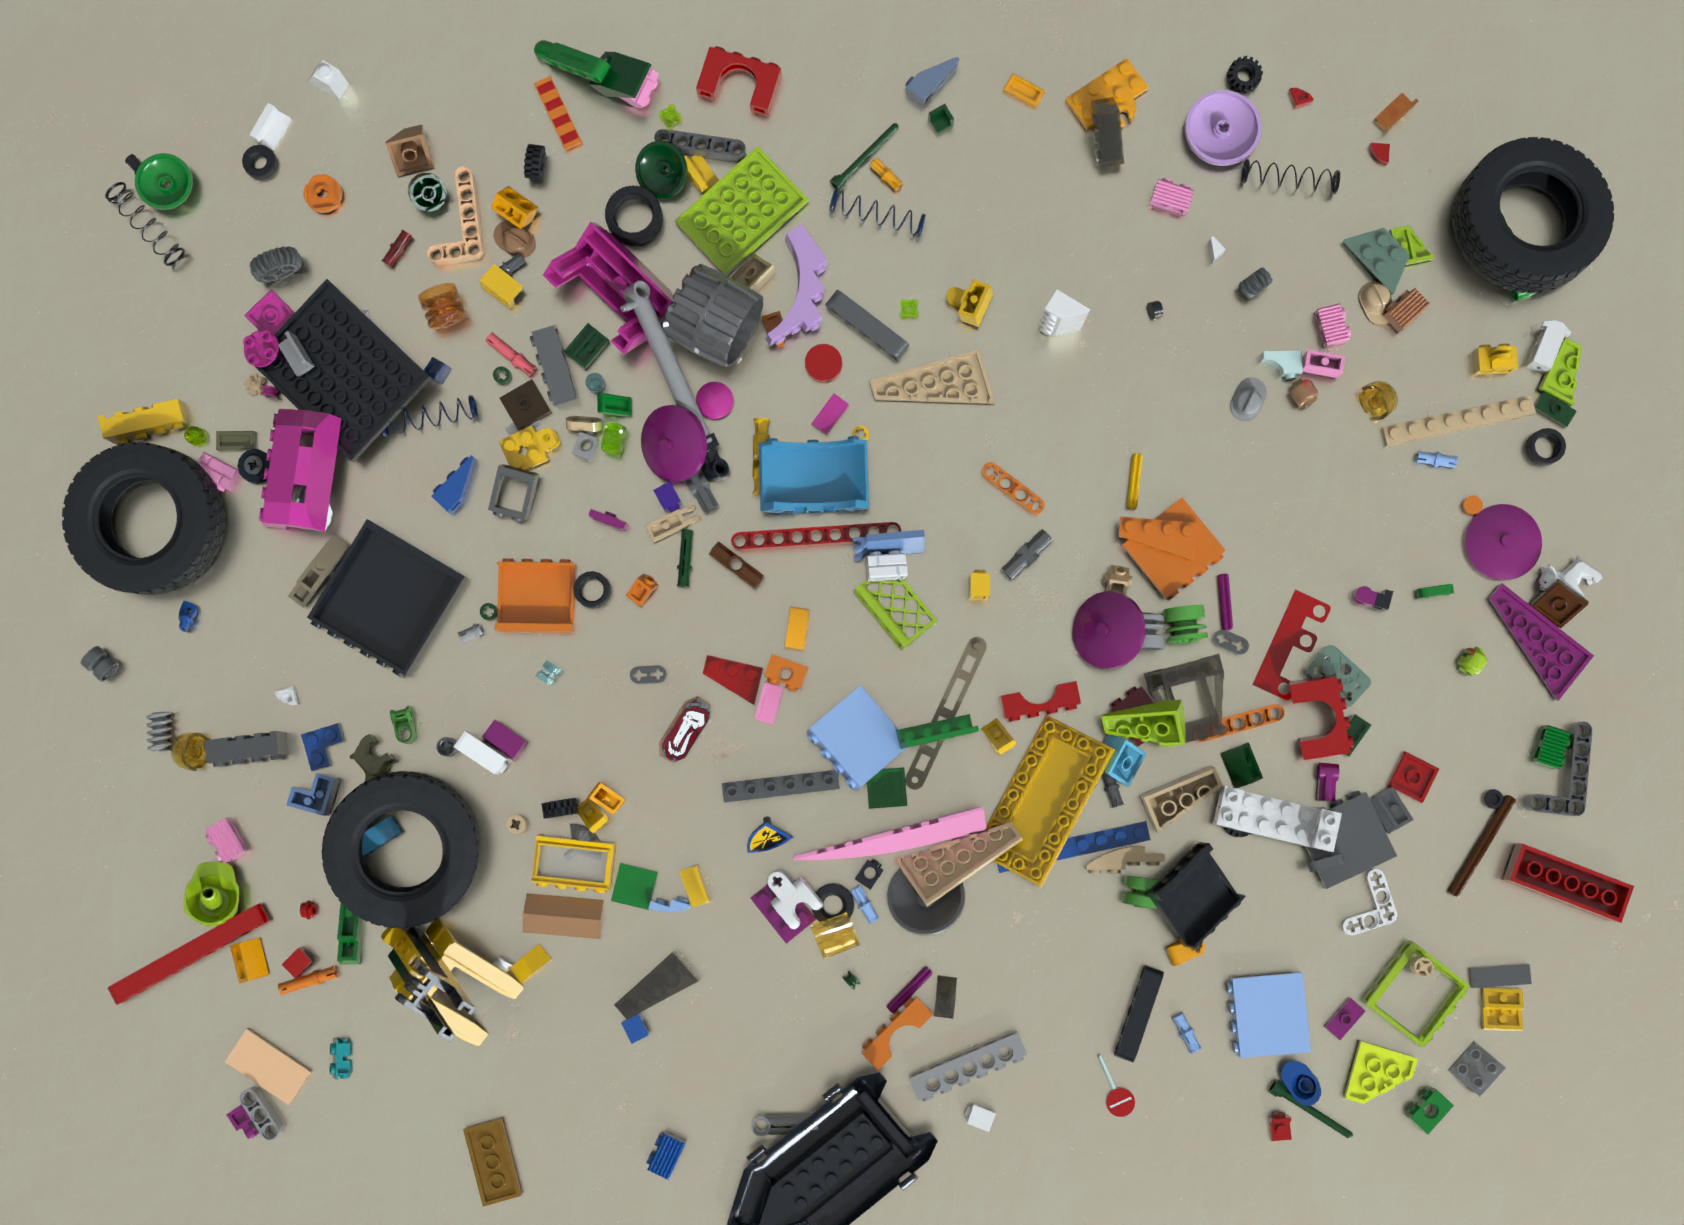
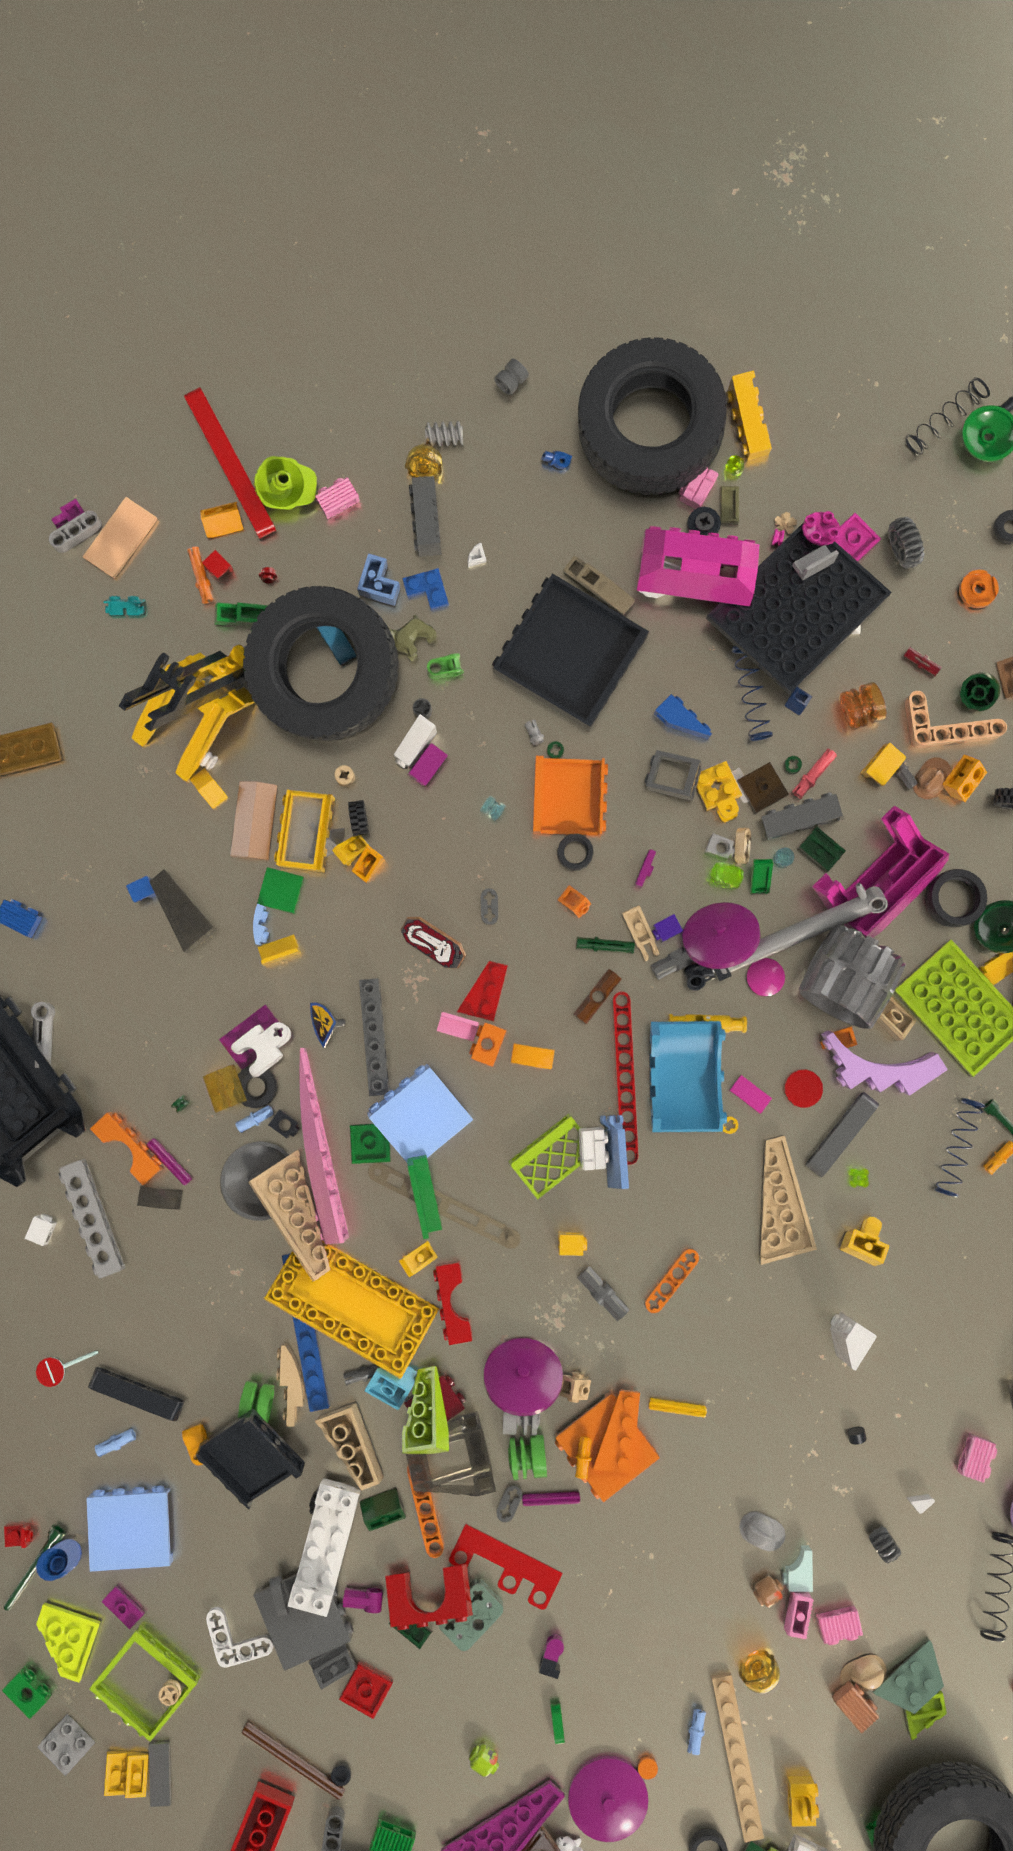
camera: 85 degrees right, 0 degrees up
none -> light orange axle [575,1437,592,1479]

